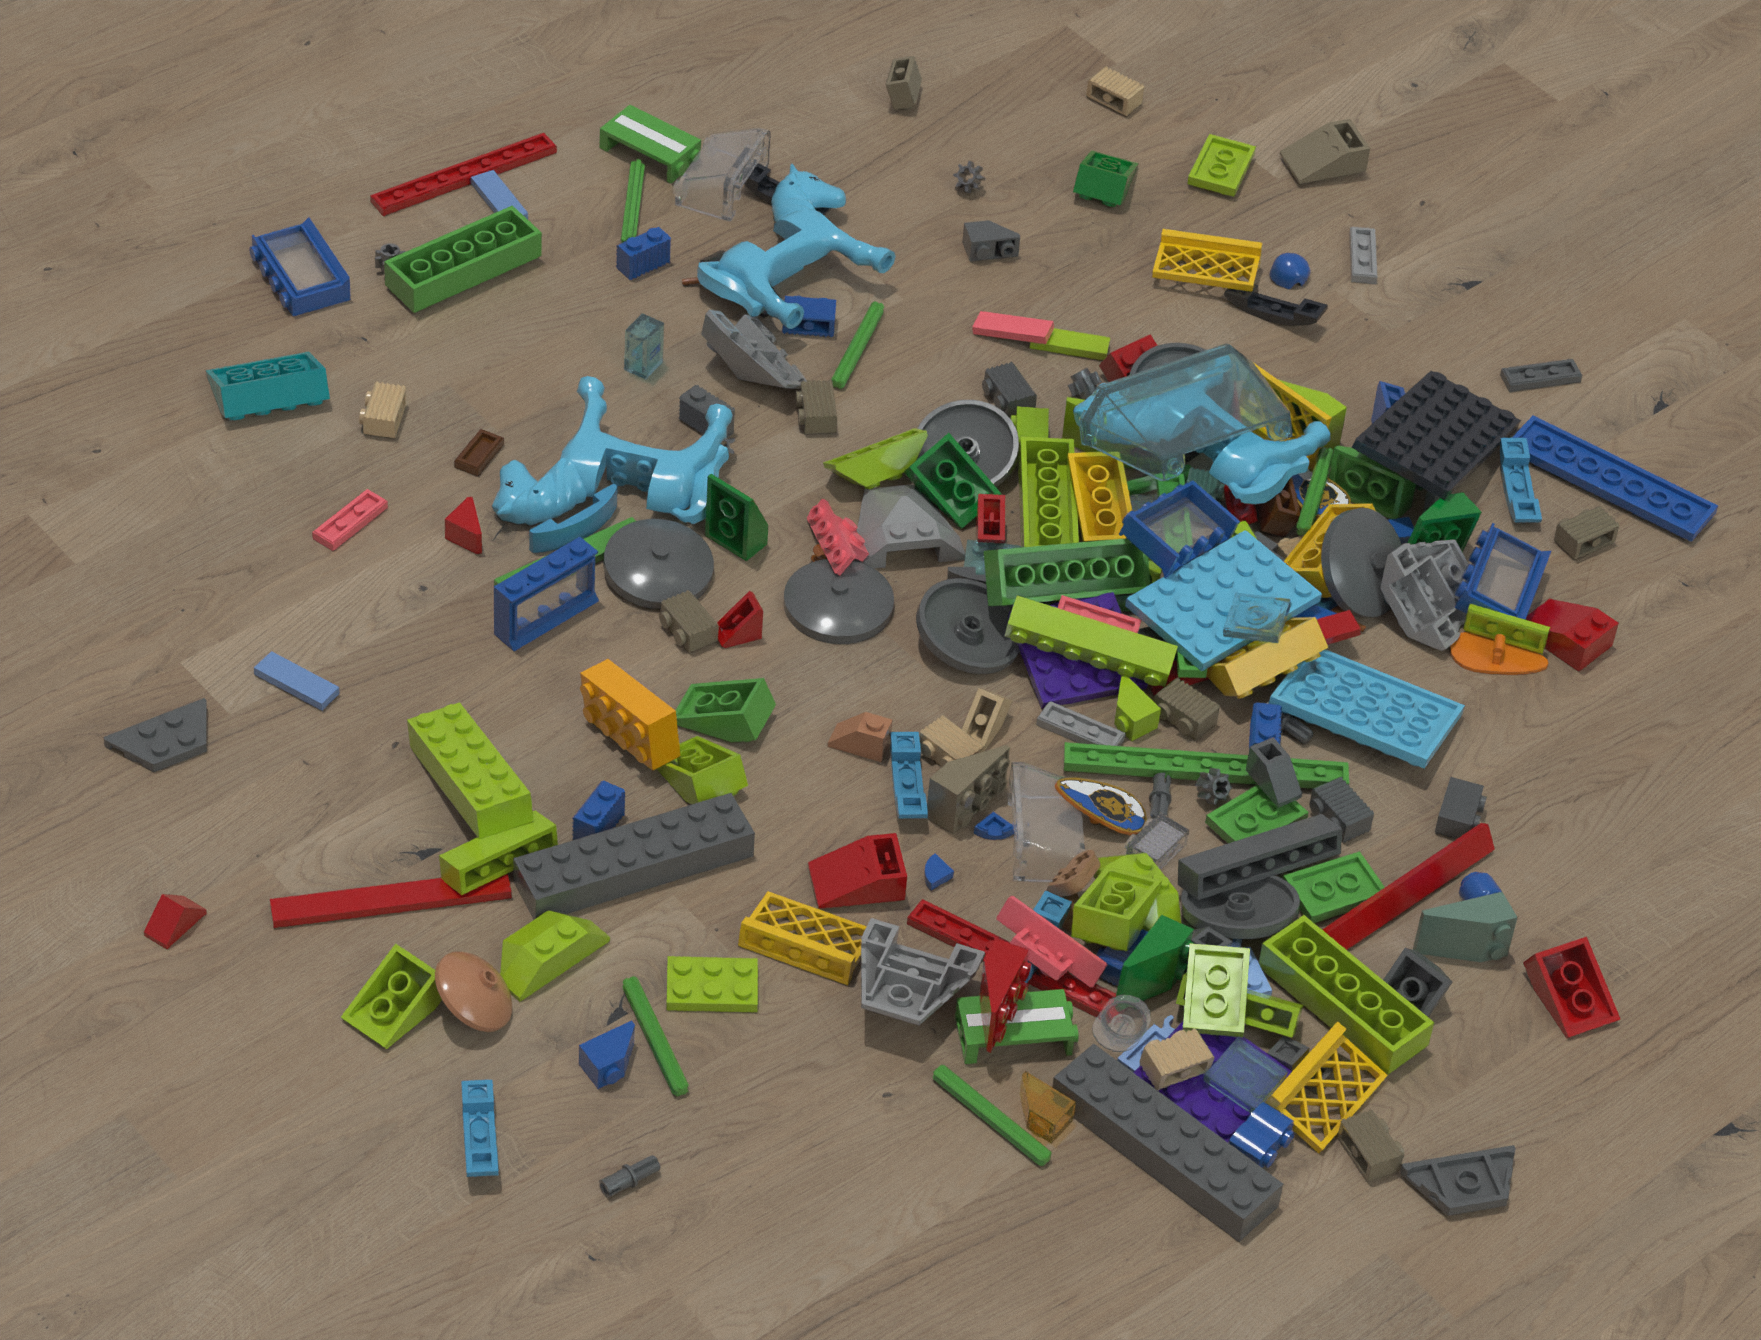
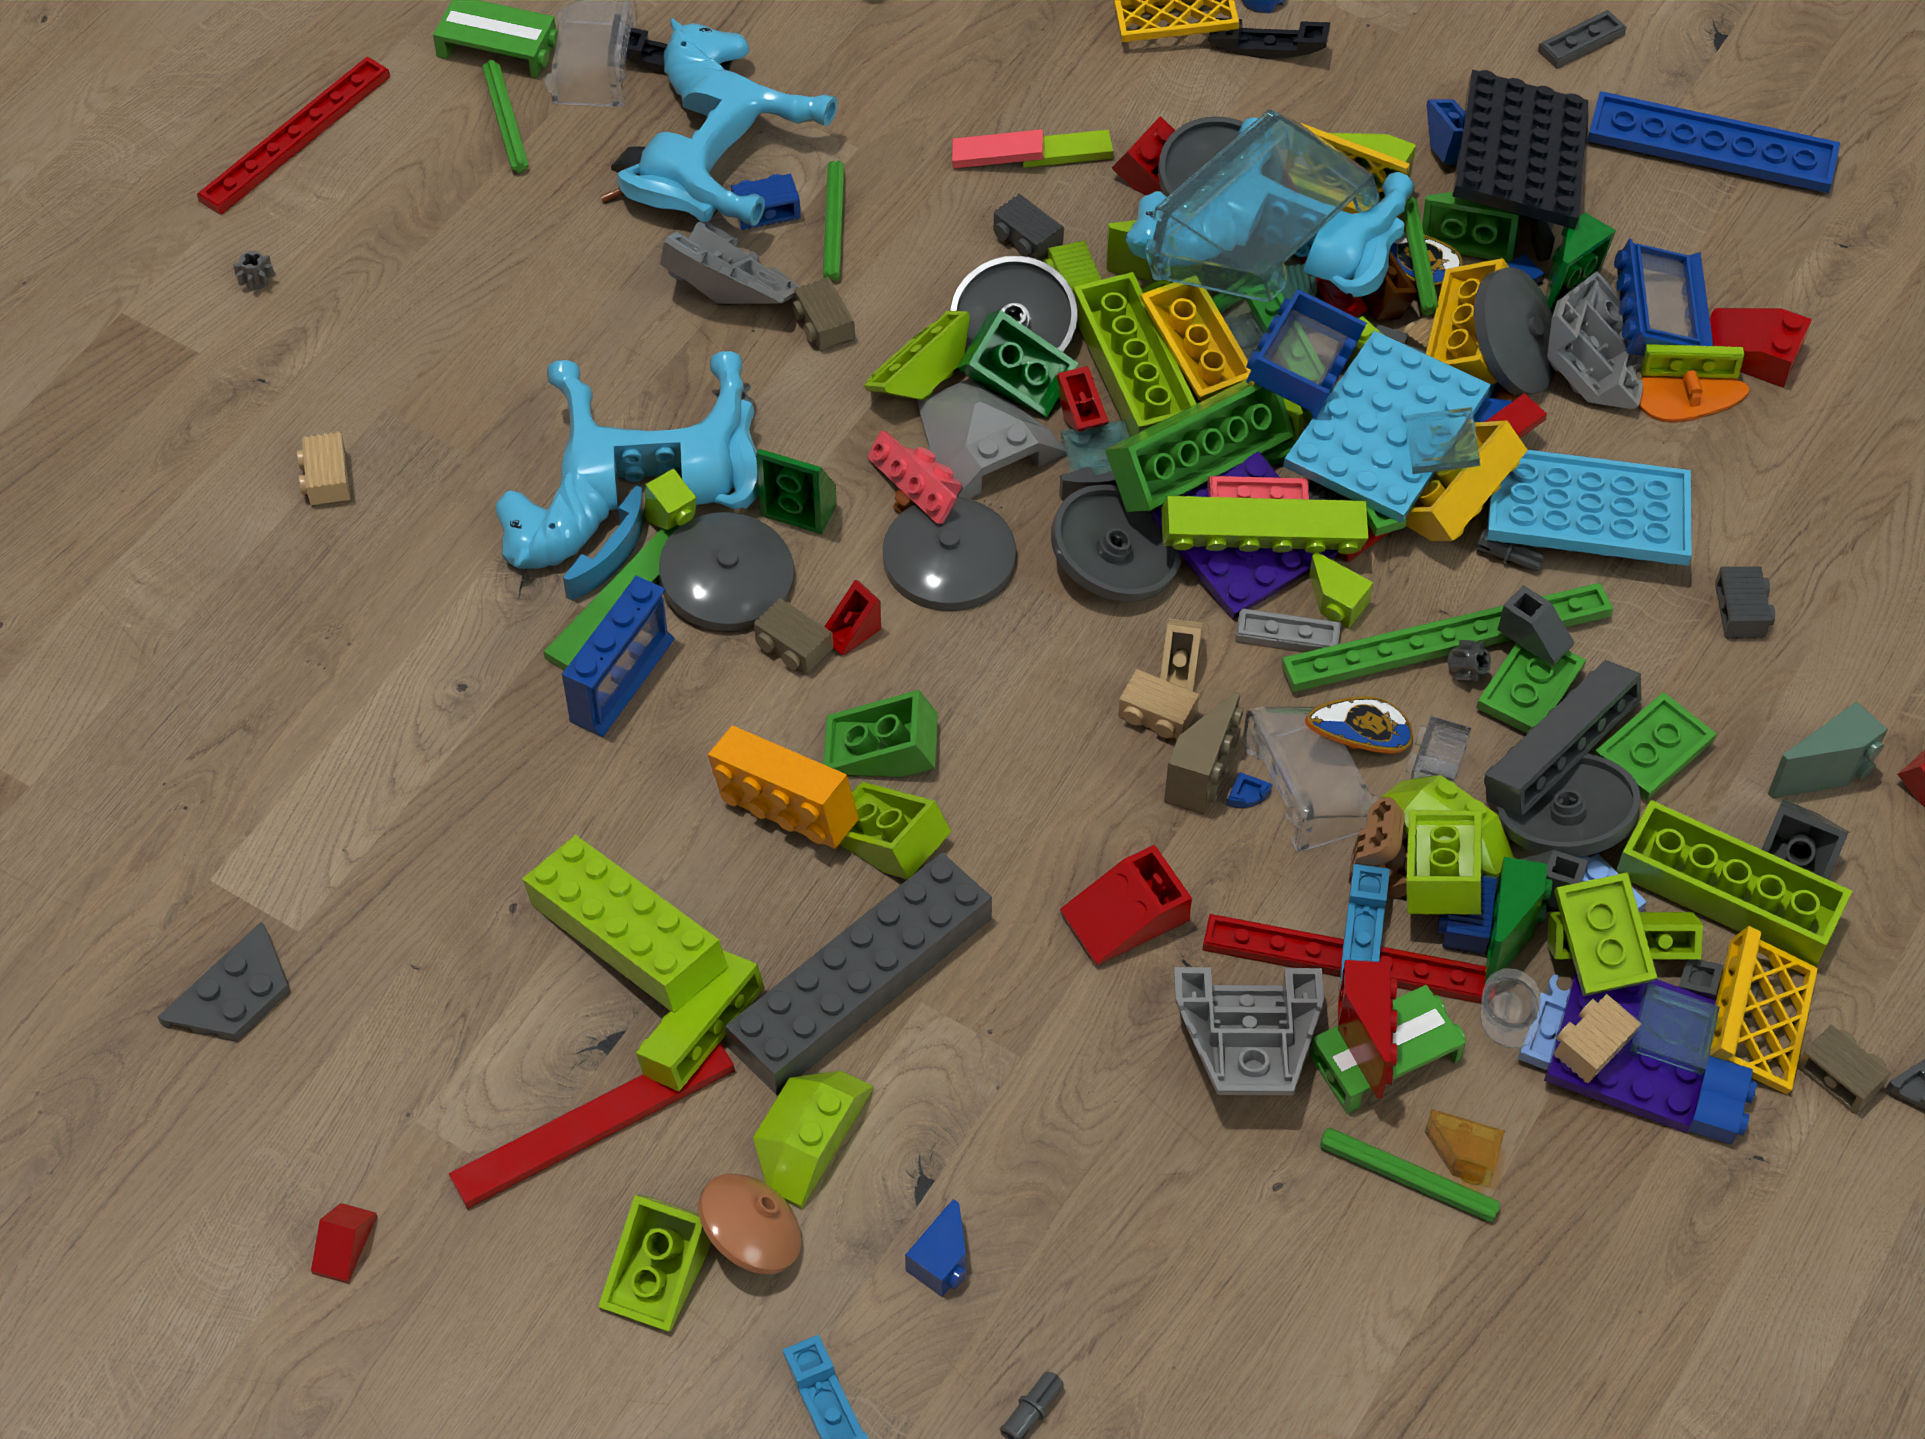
camera: 15 degrees left, 10 degrees up
teal slope [206,352,330,420] -> none
blue window [249,217,351,316] -> none
medium blue tile [254,651,340,710] -> none
coral tile [312,489,388,551] -> none
bright green brick [384,206,542,313] -> none
red slope [445,497,482,554] -> none
reddish brown tile [454,429,504,476] -> none
medium blue tile [471,170,528,219] -> none
blue brick [572,781,625,840] -> none
blue brick [616,227,671,280] -> none
bright green axle [622,976,689,1096] -> none
clear light blue brick [624,313,664,379] -> none
lime plate [666,956,758,1013] -> none
dark grey brick [679,385,735,438] -> none
yellow fence [738,891,867,985] -> none
nougat slope [827,712,893,762] -> none
dark azure slope [890,732,928,819] -> none
blue tile [924,853,954,890] -> none
dark grey slope [962,220,1020,261] -> none
coral bracket [997,896,1107,987] -> none
dark grey brick [1050,1044,1283,1242] -> none
flat silver gear [1068,368,1102,399] -> none
dark grey axle [1149,773,1172,823] -> none
dark tan brick [1154,678,1220,740] -> none
blue brick [1249,702,1282,748] -> none
dark grey brick [1309,777,1374,843] -> none
red tile [1322,823,1495,950] -> none
blue head [1459,872,1502,901] -> none
dark azure slope [1500,438,1542,523] -> none
dark tan brick [1554,506,1619,560] -> none
none -> lime slope [644,468,697,530]

